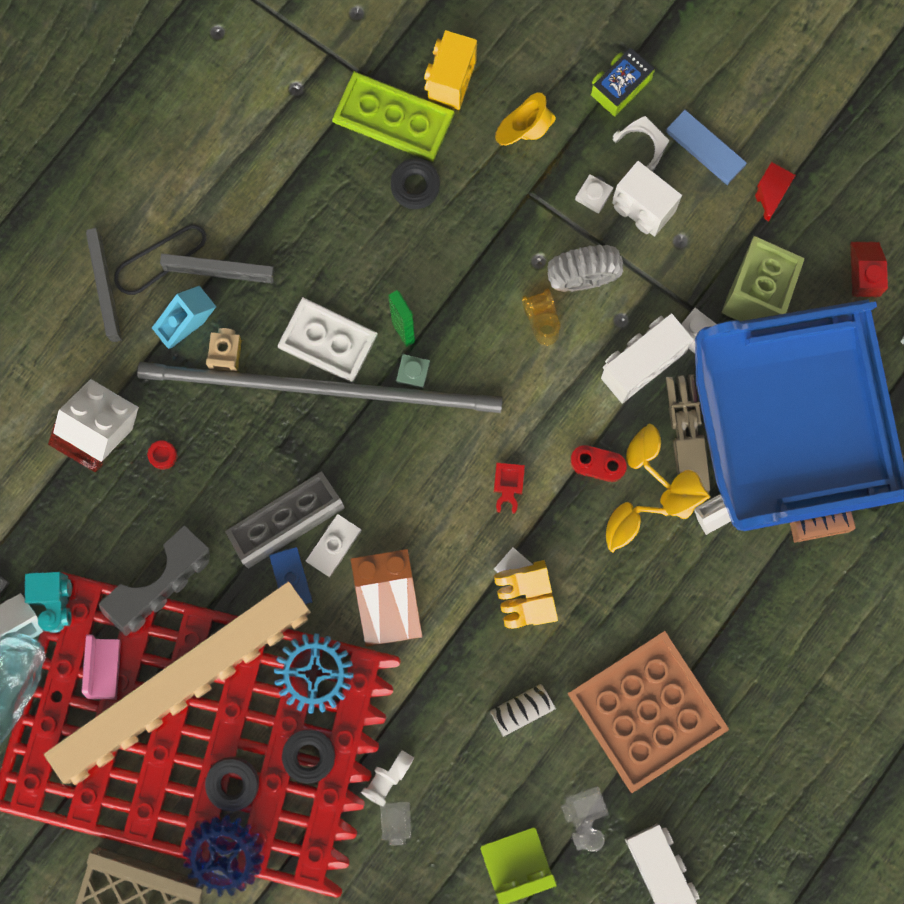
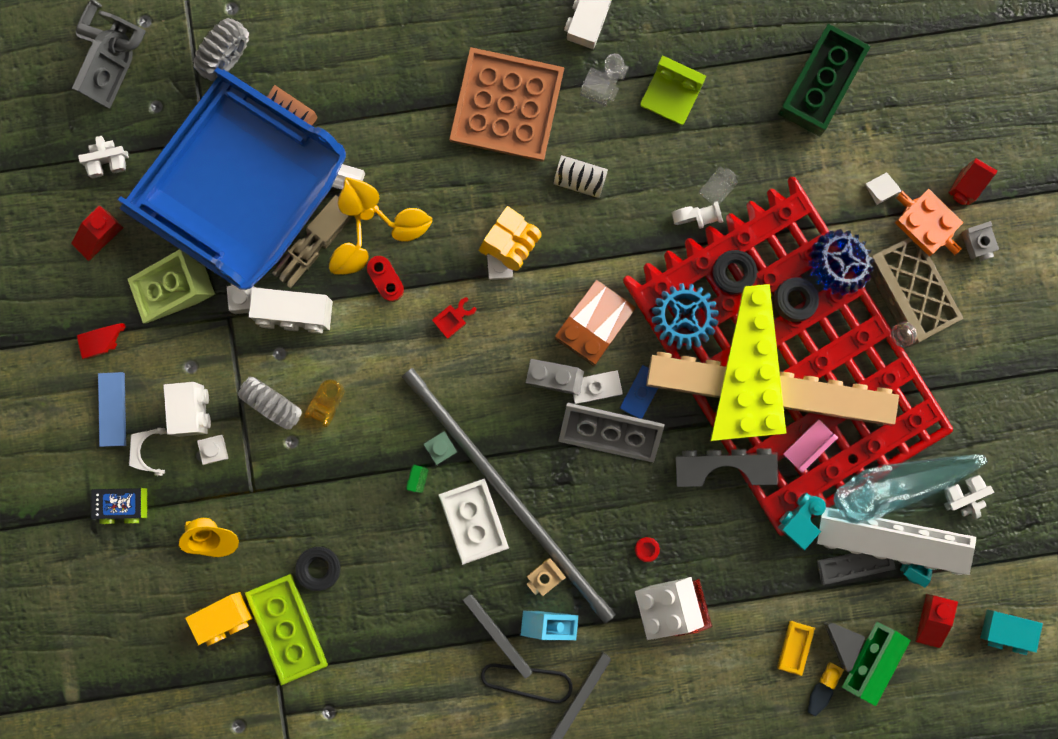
camera: 135 degrees left, 5 degrees up
none -> light grey brick [526,359,584,395]
none -> neon yellow wing [710,284,786,441]
none -> clear tile [891,322,917,348]

